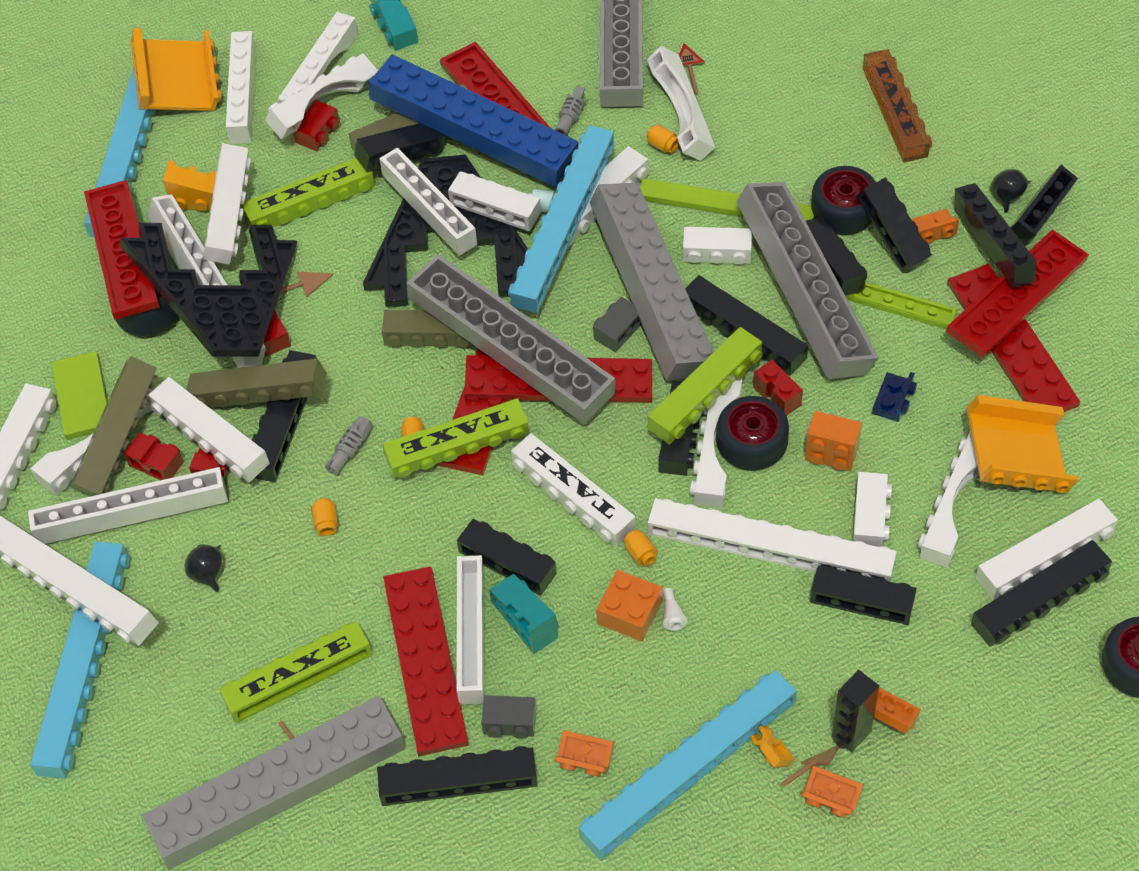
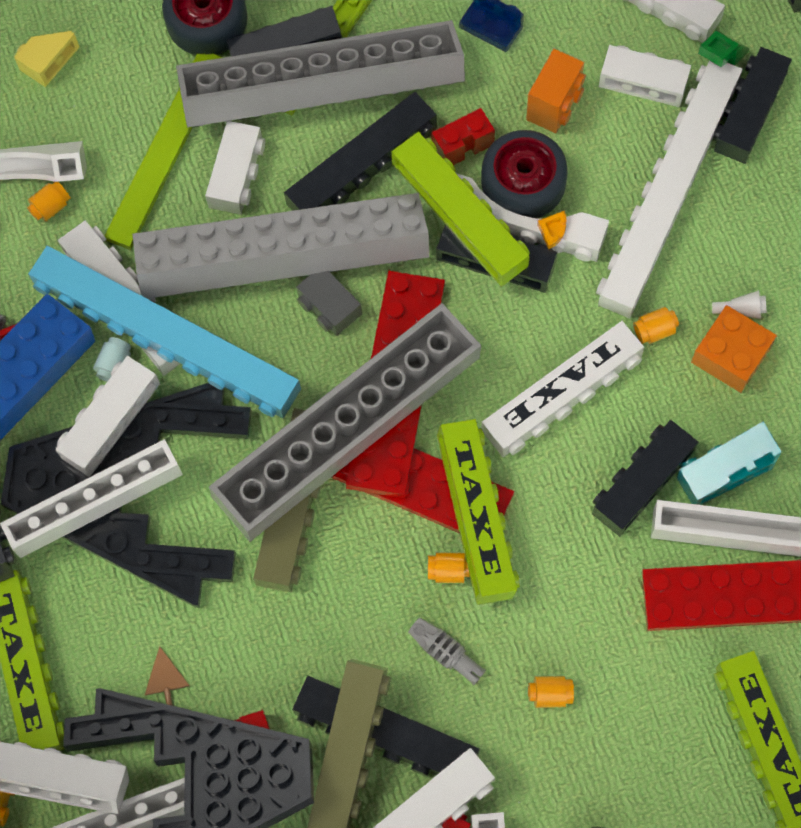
camera: 80 degrees left, 15 degrees up
none -> light yellow slope [14,31,80,87]
none -> light orange tile [537,211,567,249]
none -> green slope [698,30,750,67]

